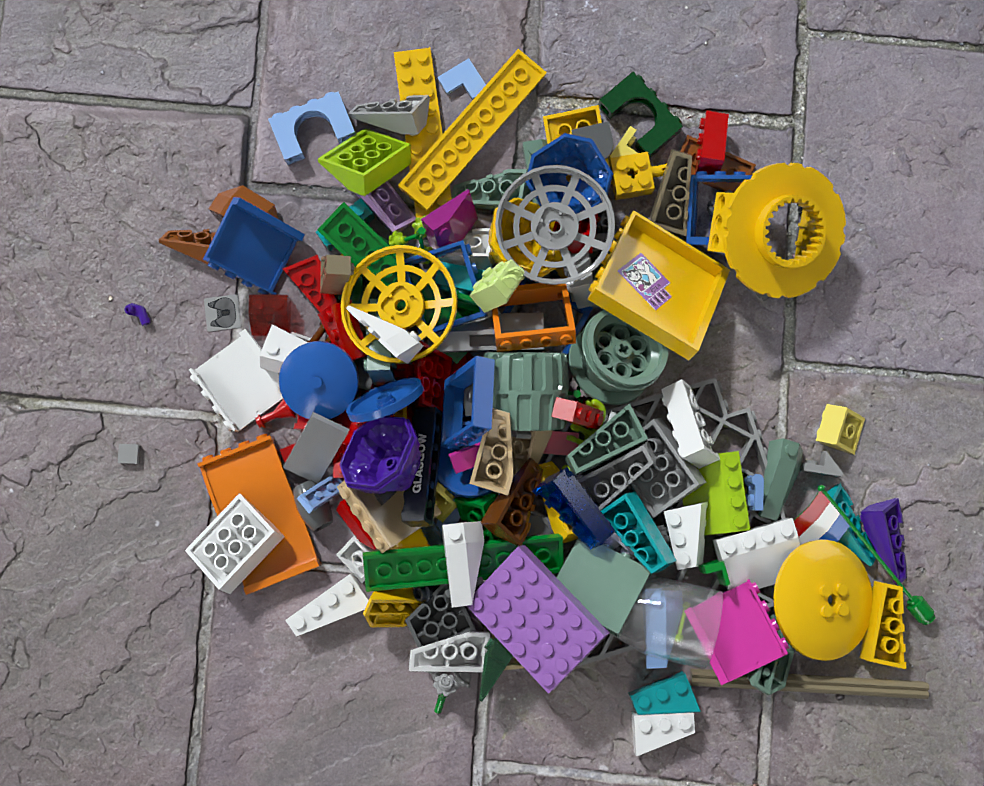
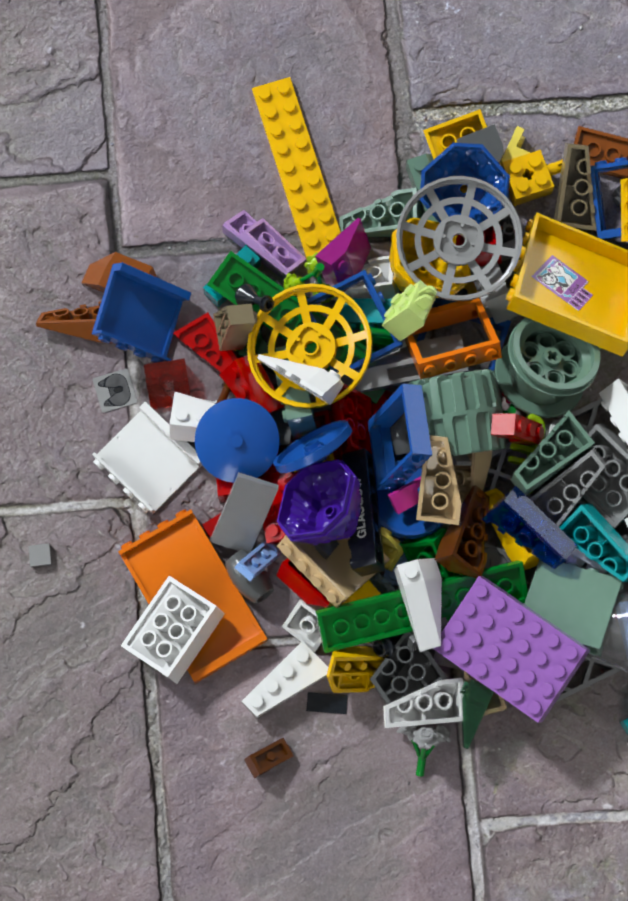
camera: 10 degrees left, 5 degrees down
dark purple arm [124,303,151,326] -> none
red piece [255,399,296,428] -> none
light blue arch [268,92,355,165] -> none
lime slope [318,128,411,196] -> none
light grey wedge [348,95,430,136] -> none
yellow plate [398,49,547,211] -> none
light blue tile [437,58,486,100] -> none
coral sticker [543,431,579,455] -> none
dark green arch [598,71,683,159] -> none
red wedge [694,111,729,183] -> none
none -> black piece [235,284,274,312]
none -> reddish brown plate [244,738,294,779]
none -> black sticker [306,692,348,714]

